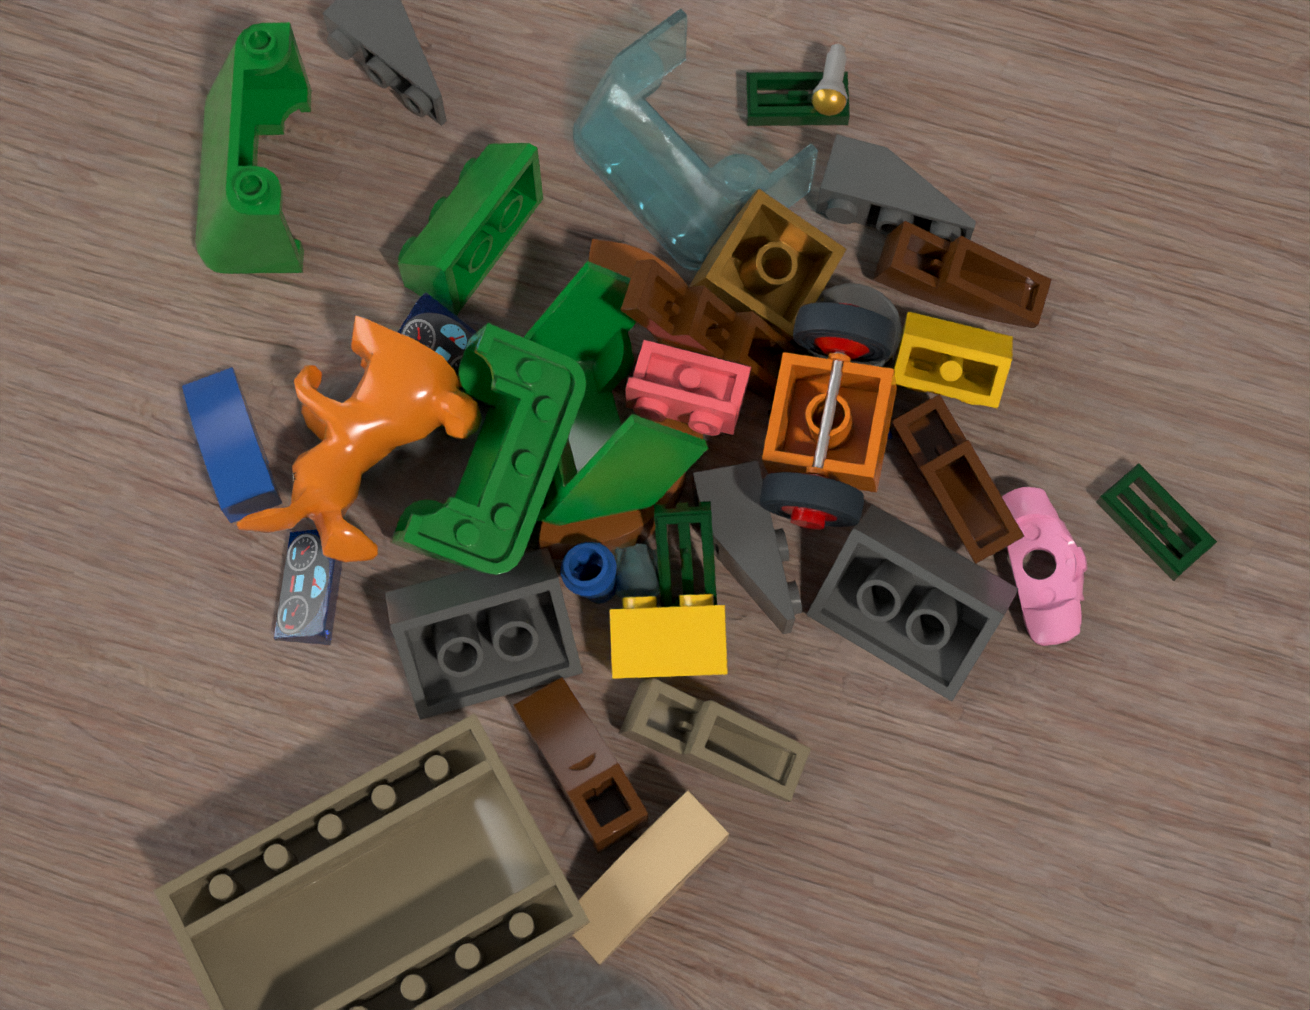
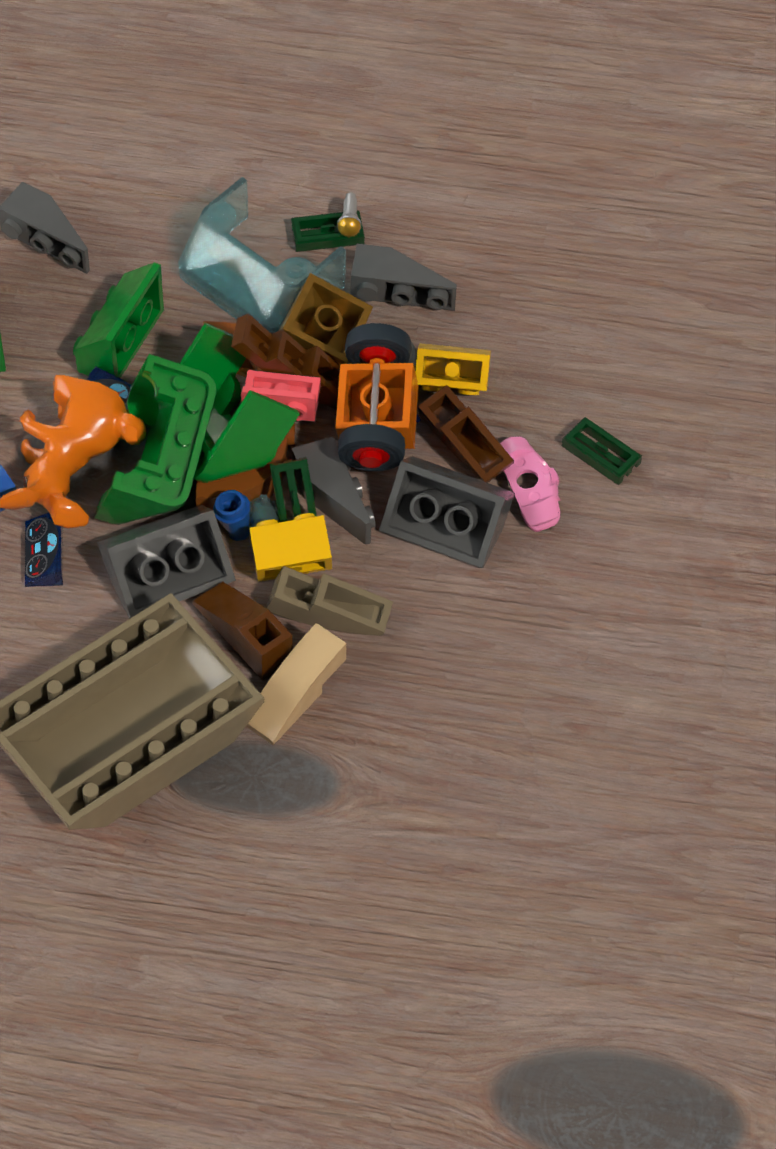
camera: 10 degrees left, 15 degrees down
reddish brown slope [873,221,1052,328] -> none

